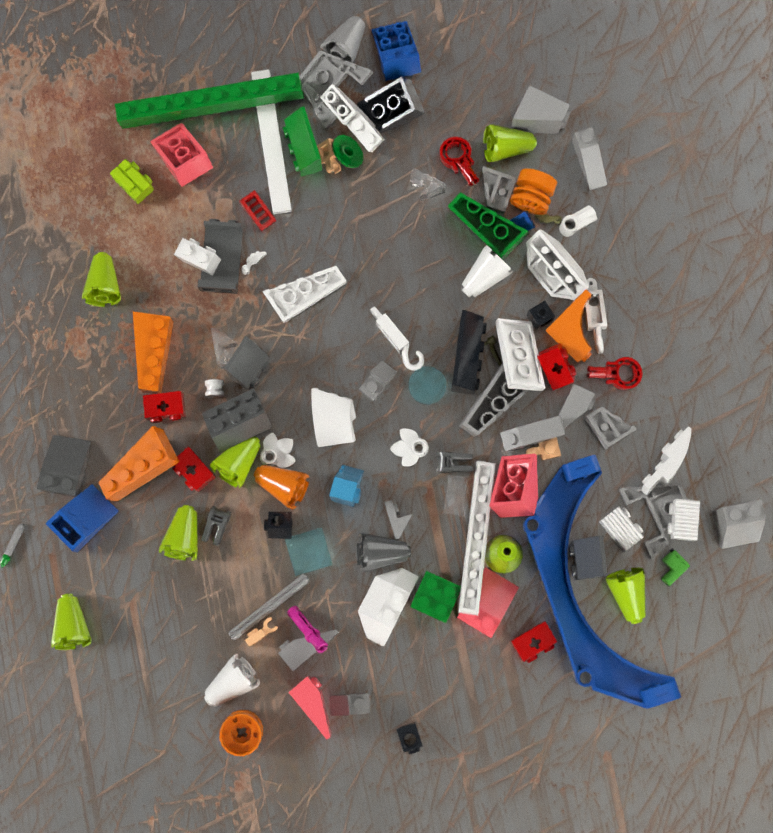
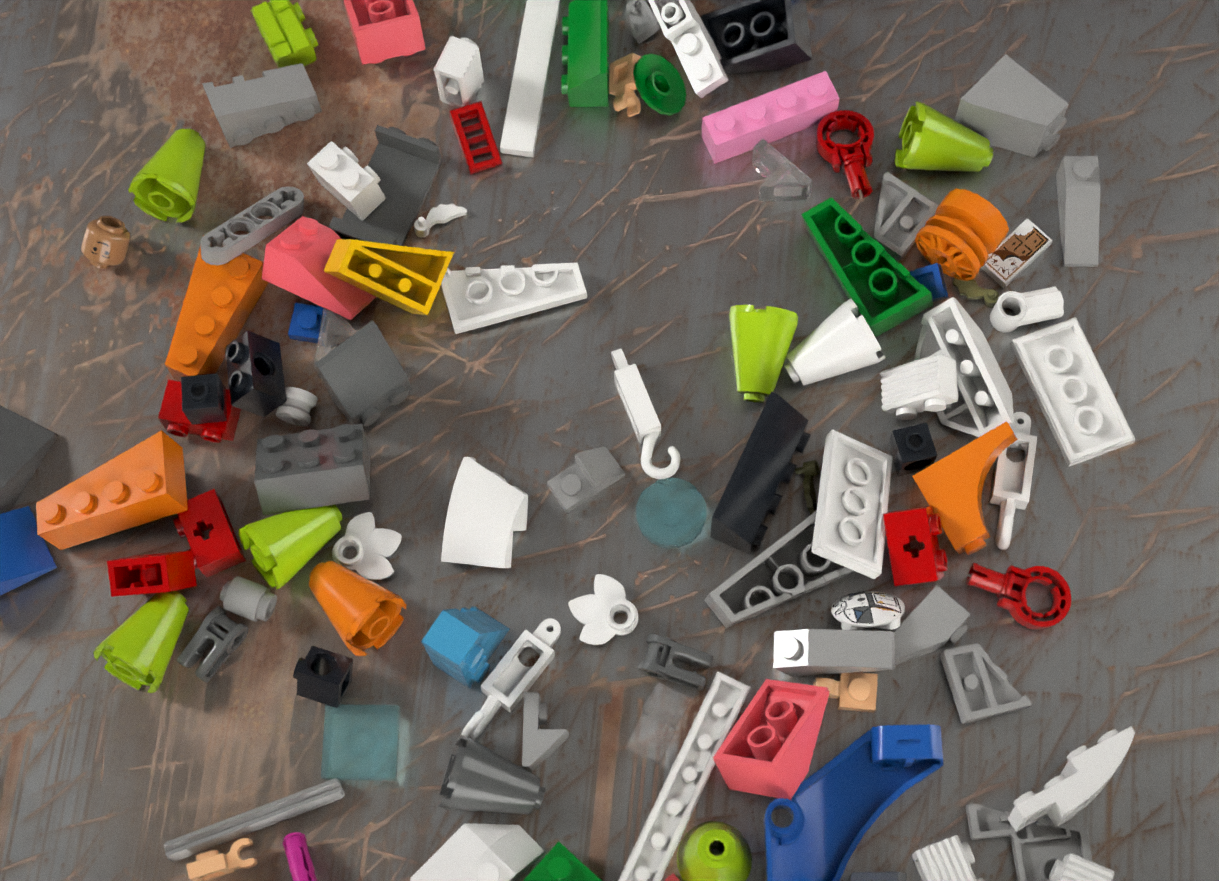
camera: 20 degrees right, 10 degrees down
none -> medium nougat head [81,216,130,269]
none -> red brick [107,550,197,597]
none -> black brick [181,373,227,425]
none -> light grey beam [200,186,304,265]
none -> light grey wedge [202,63,322,148]
none -> light grey brick [220,576,277,622]
none -> black brick [225,330,287,417]
none -> coral slope [262,216,376,320]
none -> blue plate [288,303,331,344]
none -> yellow wedge [324,239,454,315]
none -> white brick [433,36,484,108]
none -> white piece [461,618,561,740]
none -> bright pink brick [702,71,840,164]
none -> lime cone [729,305,798,403]
none -> white dish [831,591,905,630]
none -> white brick [880,353,958,420]
none -> tile [981,218,1053,288]
none -> white tile [1010,317,1135,467]

